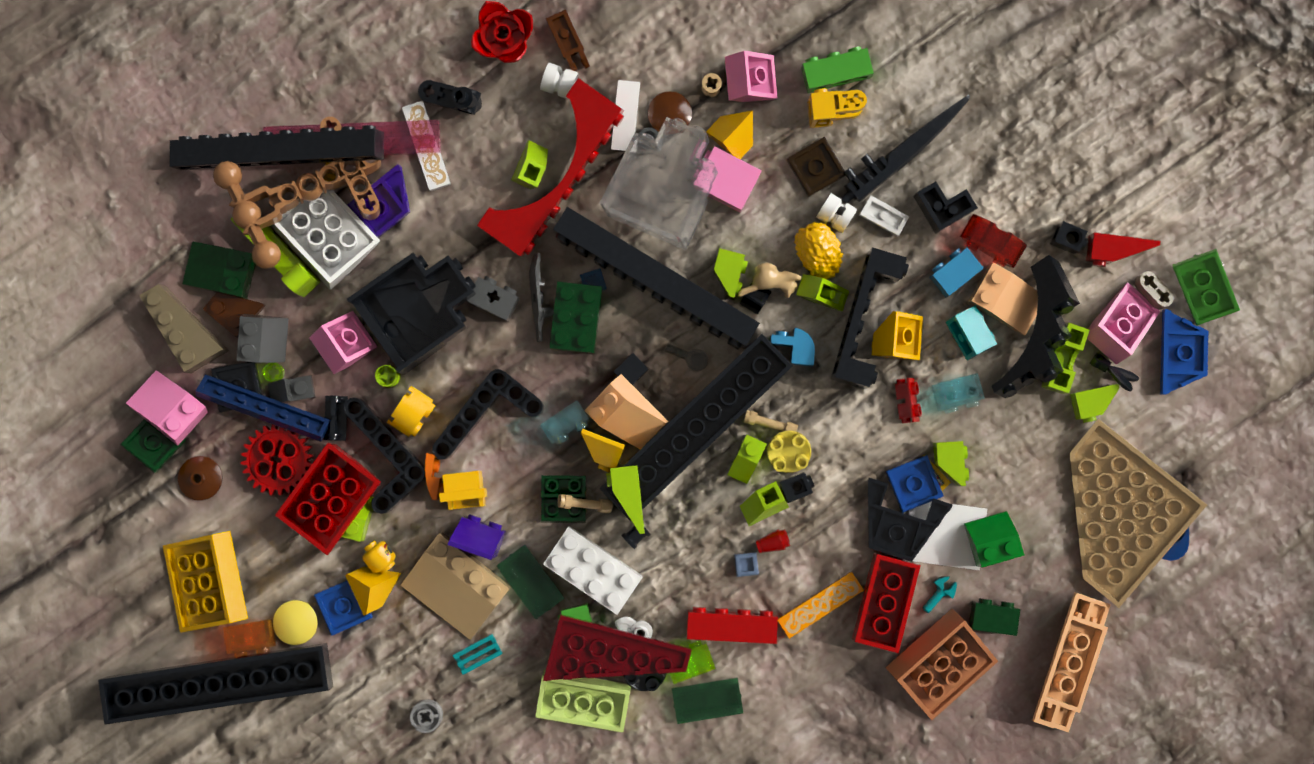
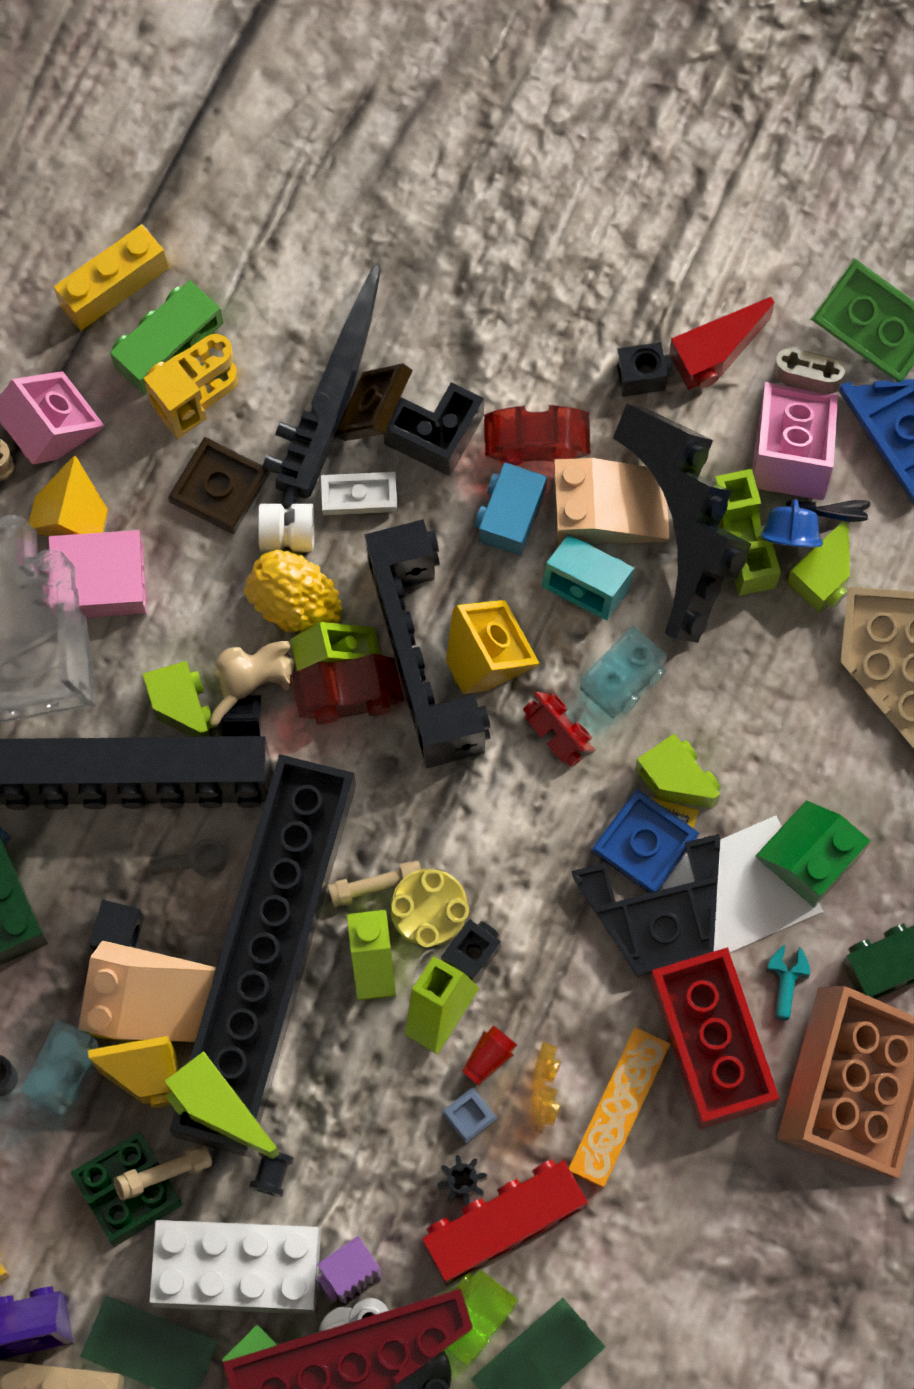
camera: 30 degrees left, 15 degrees down
dark azure brick [770,328,815,367] -> none
none -> yellow brick [53,224,168,331]
none -> clear red brick [290,653,404,725]
none -> medium lavender brick [316,1236,382,1304]
none -> dark brown tile [335,363,413,441]
none -> black gear [437,1155,487,1206]
none -> clear yellow slope [532,1042,562,1133]
none -> blue piece [760,500,823,547]

